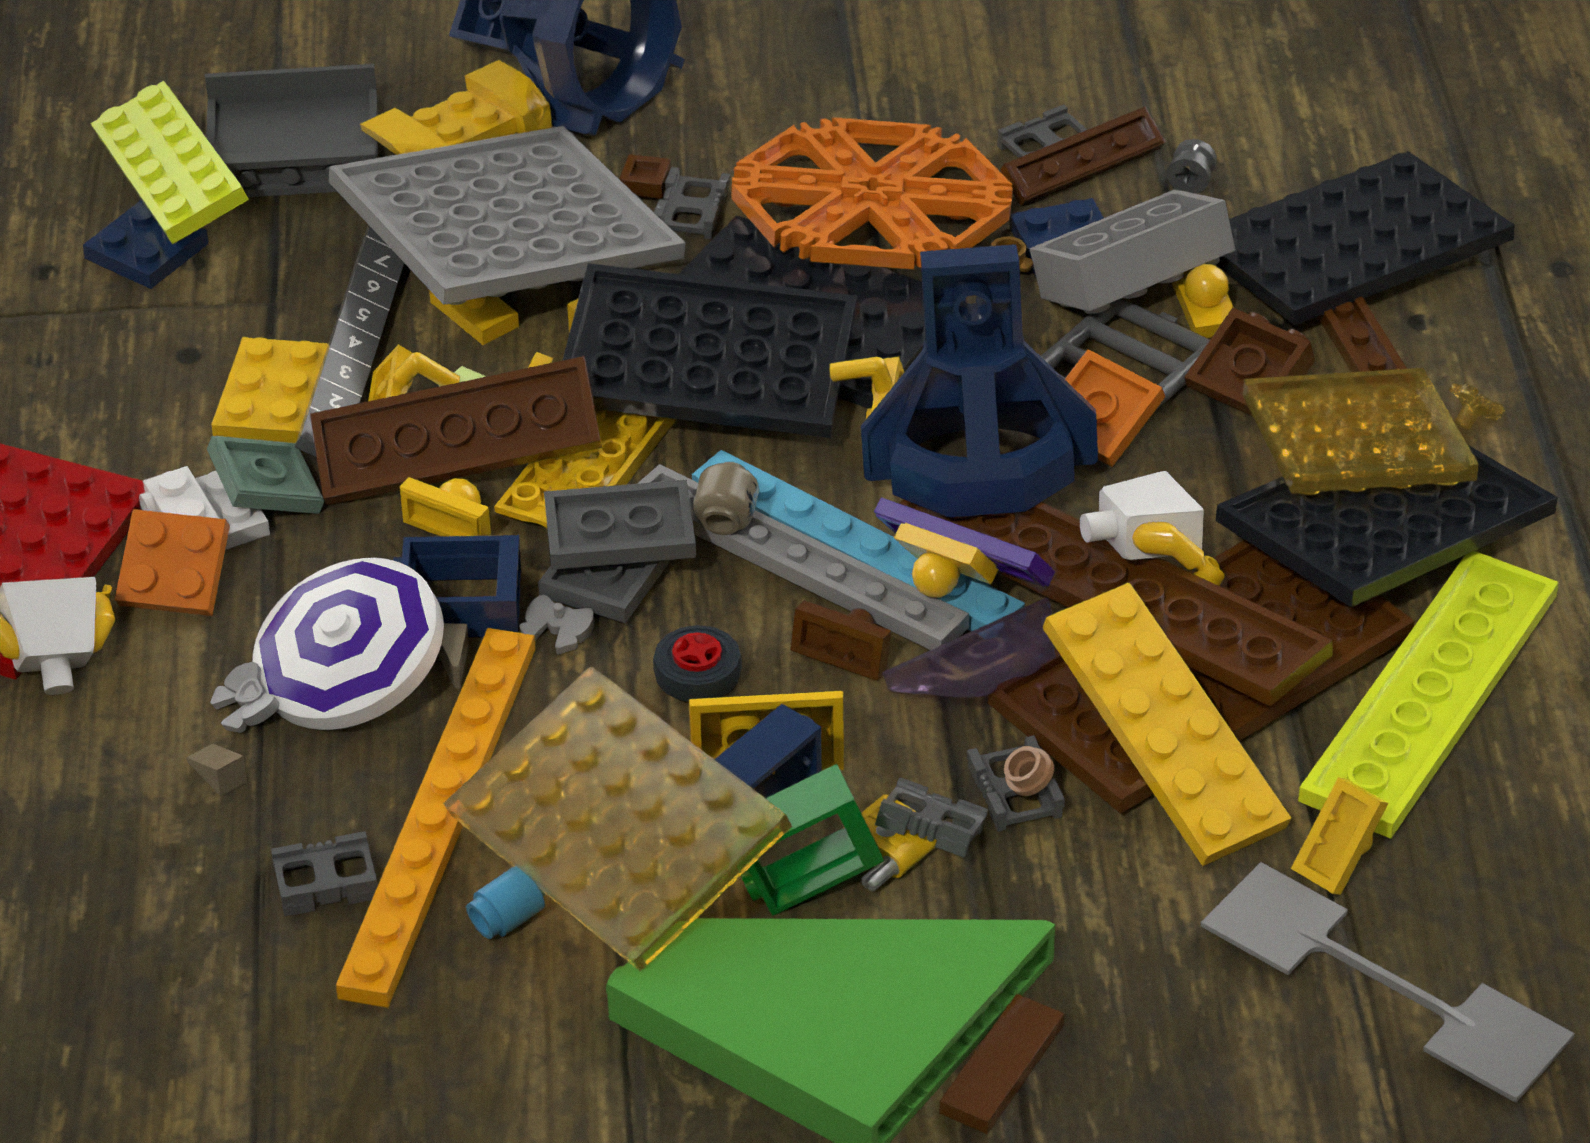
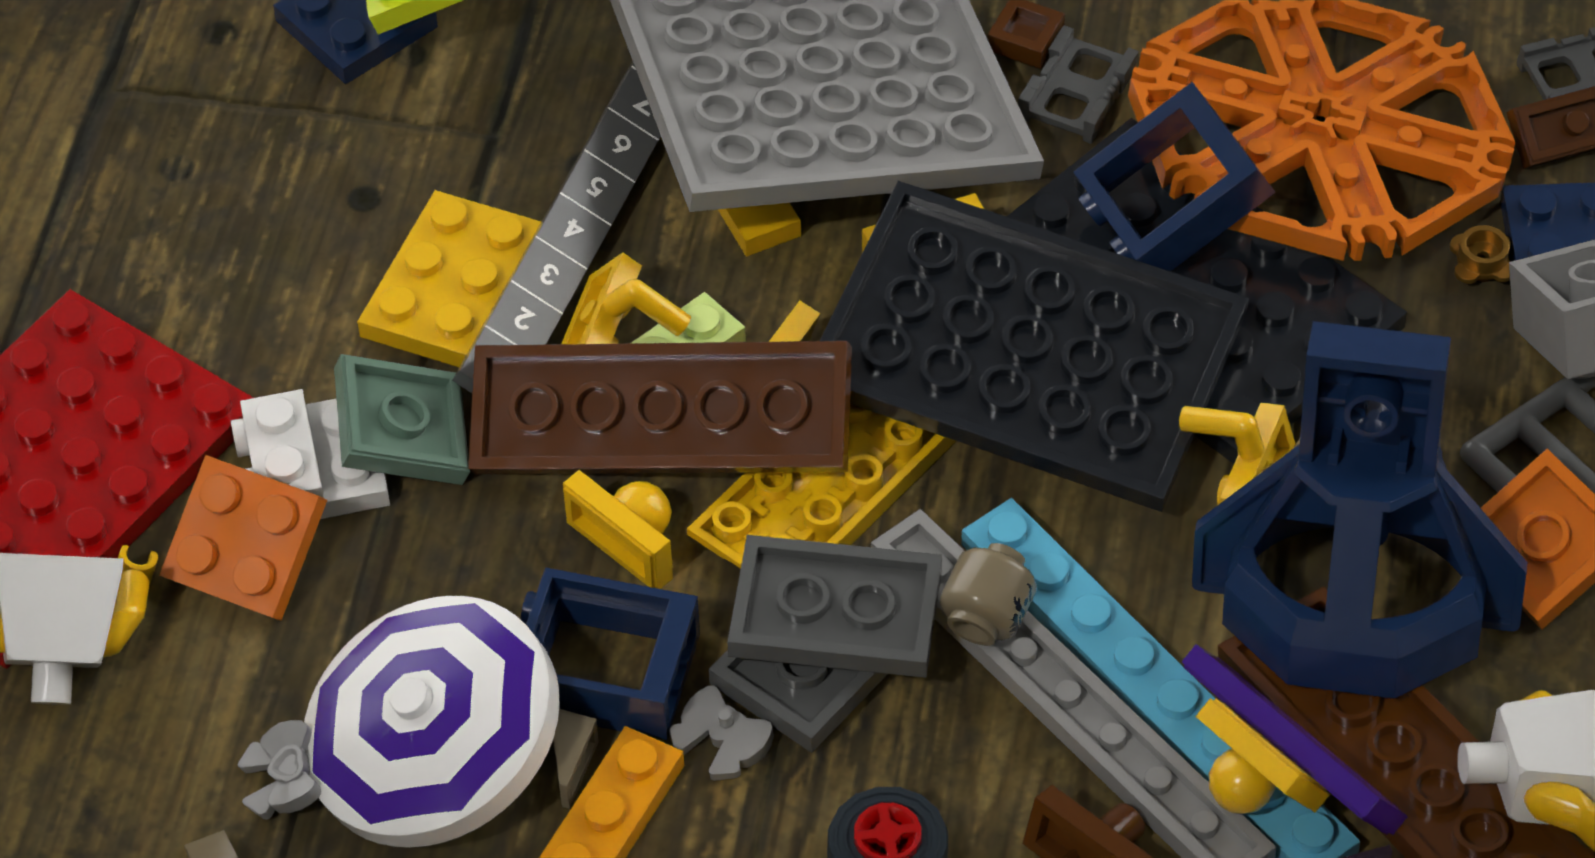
camera: 15 degrees right, 10 degrees up
none -> dark blue window [1074,82,1276,271]

